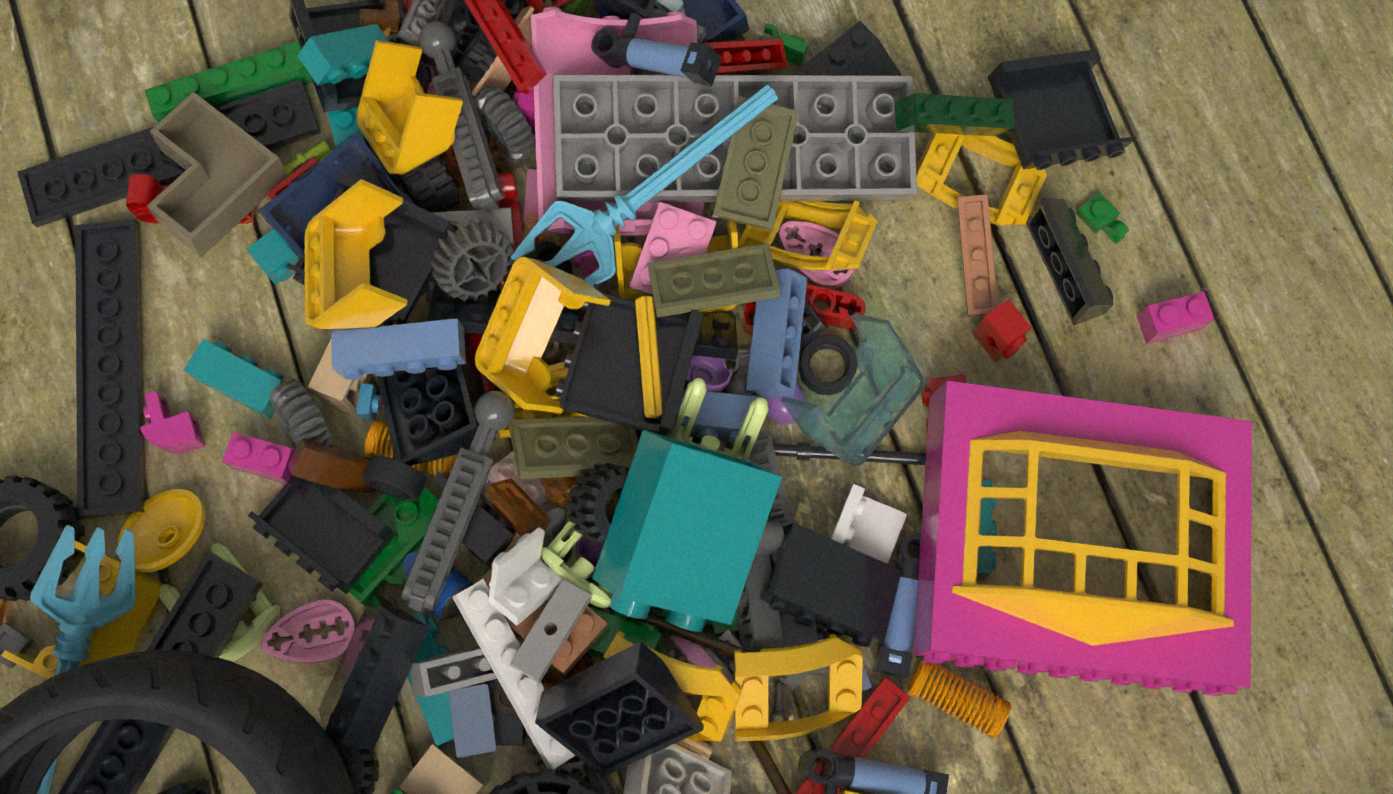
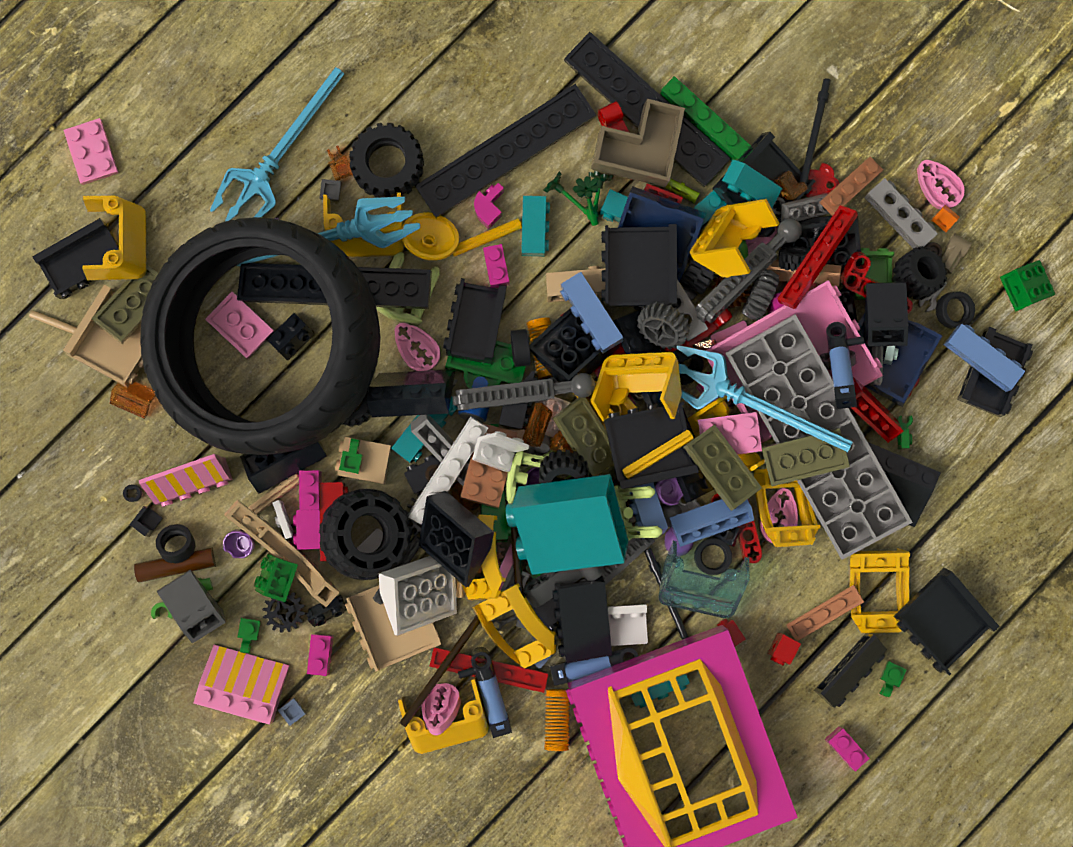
camera: 65 degrees right, 10 degrees up
dark grey gear [269,379,333,449] -> none
reddish brown slope [289,438,376,494] -> none
yellow windscreen [305,179,407,329] -> none
dark azure plate [356,384,382,422] -> none
sand blue panel [448,684,497,758] -> none
light grey tile [510,579,592,683] -> none
dark green brick [894,93,1015,136] -> none
none -> yellow axle [452,218,522,256]
none -> dark green plant [543,171,614,226]

